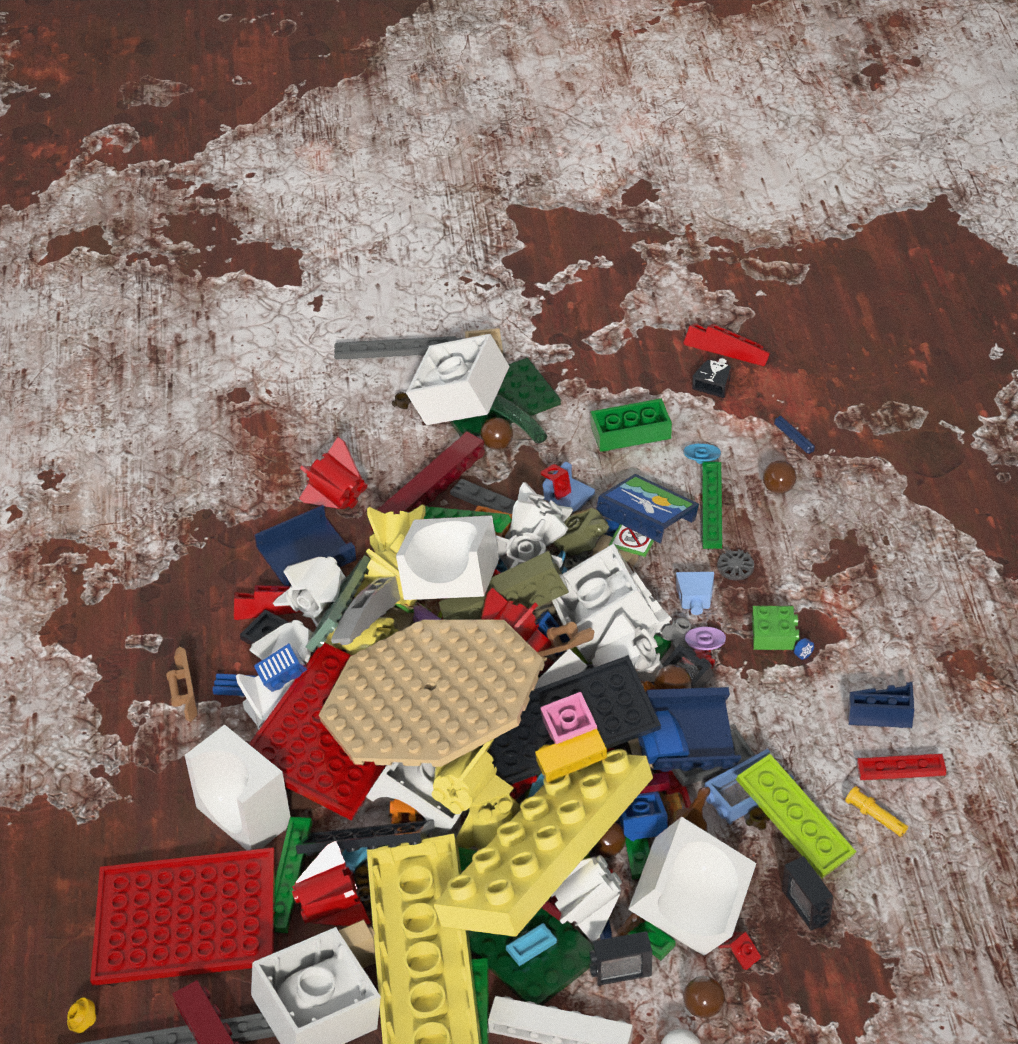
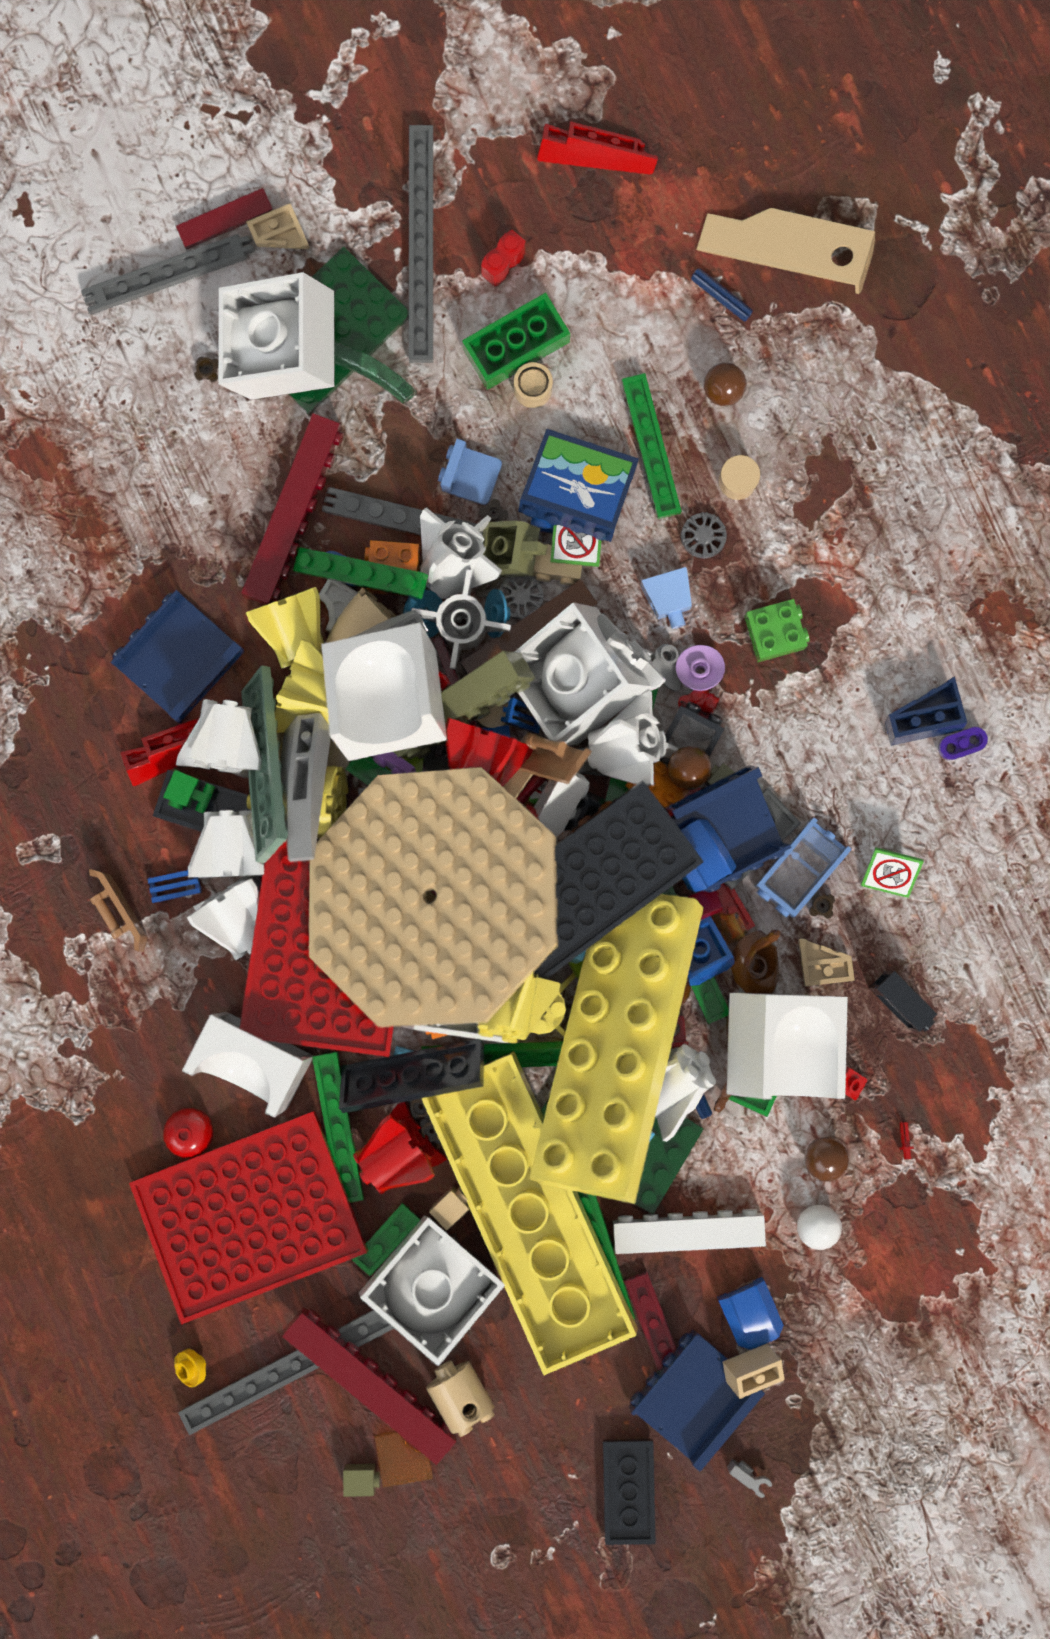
camera: 20 degrees left, 40 degrees up
blue brick [254,643,307,692] -> none
red brick [299,437,368,509] -> none
reddish brown piece [481,417,513,450] -> none
yellow brick [535,729,607,783] -> none
red bracket [540,464,571,500] -> none
bright pink slope [540,692,597,744] -> none
black window [589,931,652,986] -> none
dark azure dish [683,444,721,464] -> none
black torso [692,358,731,398] -> none
lime plate [736,754,856,878] -> none
blue tile [794,638,814,660] -> none
yellow pin [845,786,908,837] -> none
red plate [857,753,947,780] -> none
none -> green brick [163,770,215,814]
none -> red cylinder [163,1108,214,1158]
none -> dark red tile [176,188,273,250]
none -> dark grey plate [409,125,434,363]
none -> red brick [481,230,525,287]
none -> tan piece [514,362,553,408]
none -> tan piece [697,208,875,294]
none -> tan piece [718,455,760,500]
none -> tan wing [798,939,855,986]
none -> piece [861,847,924,898]
none -> red piece [899,1122,914,1160]
none -> dark purple plate [938,727,988,760]

